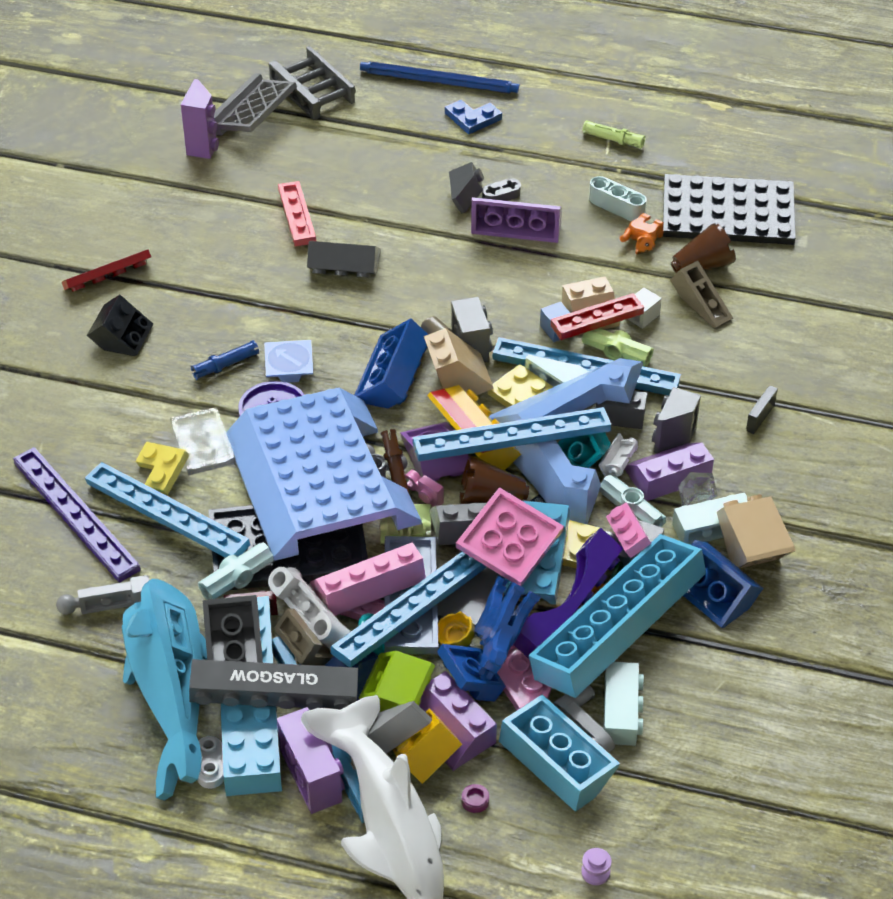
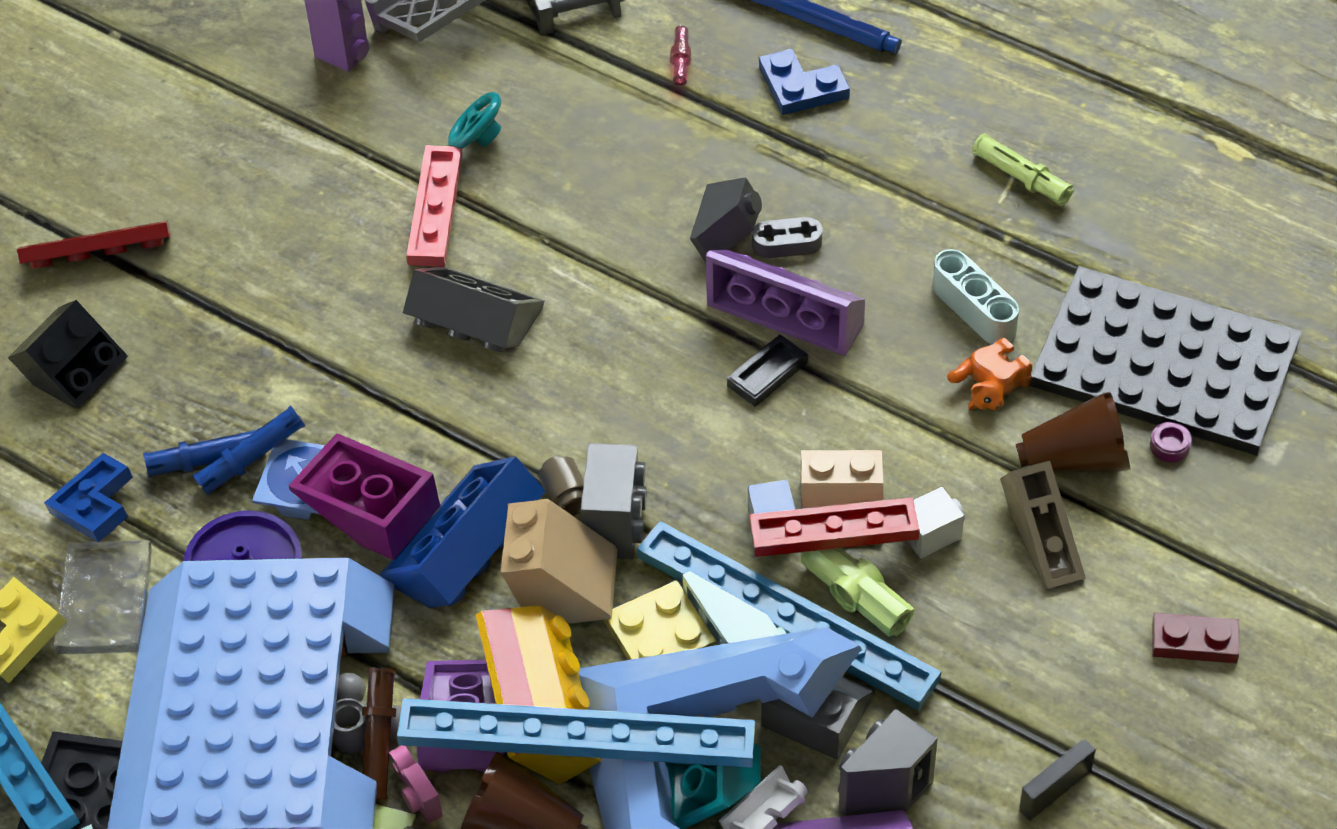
camera: 20 degrees right, 5 degrees up
none -> blue plate [44,453,133,543]
none -> blue pin [193,405,306,496]
none -> magenta slope [288,433,441,560]
none -> teal piece [448,92,501,149]
none -> clear pink bar [670,25,692,86]
none -> black tile [727,334,808,407]
none -> tile [1150,422,1192,462]
none -> plate [1152,612,1239,664]

